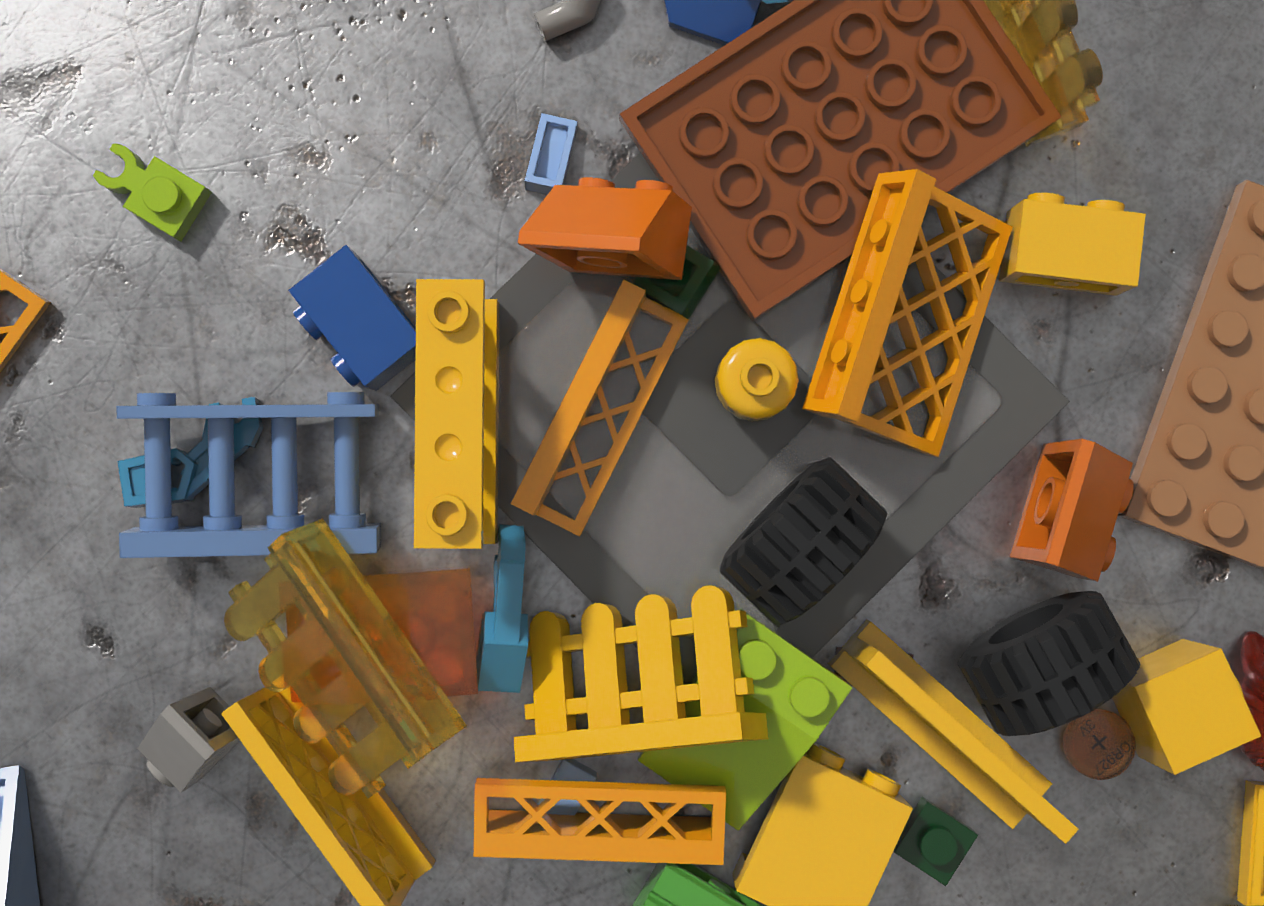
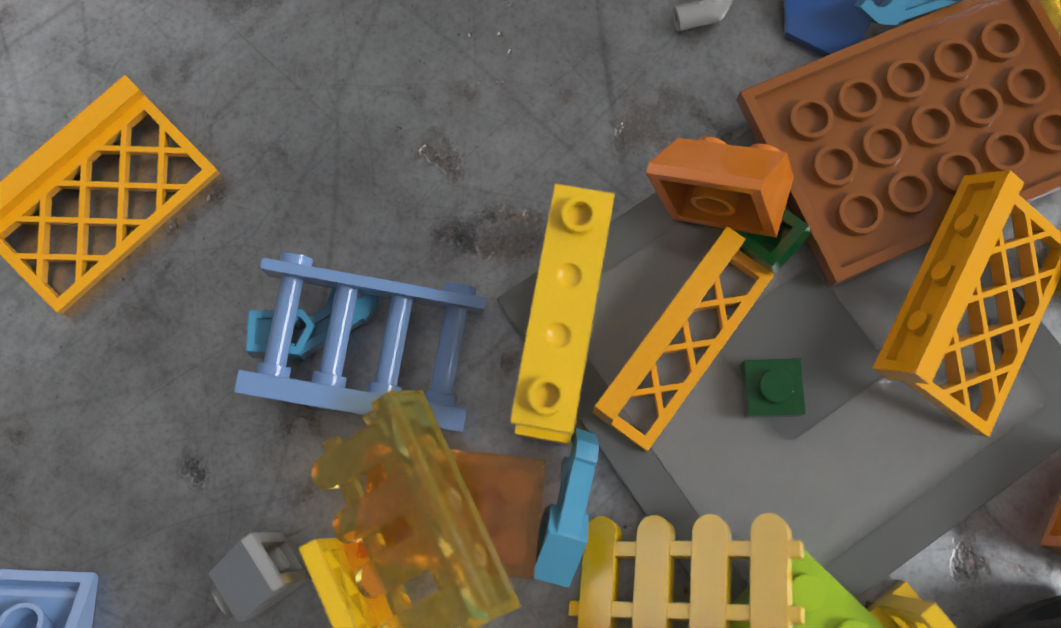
camera: 15 degrees right, 10 degrees down
lime plate [93,144,212,242] -> none
blue brick [288,245,416,391] -> none
light blue piece [525,113,578,195] -> none
yellow head [715,338,799,422] -> none
black tyre [720,457,887,626] -> none
none -> dark green plate [740,358,806,419]

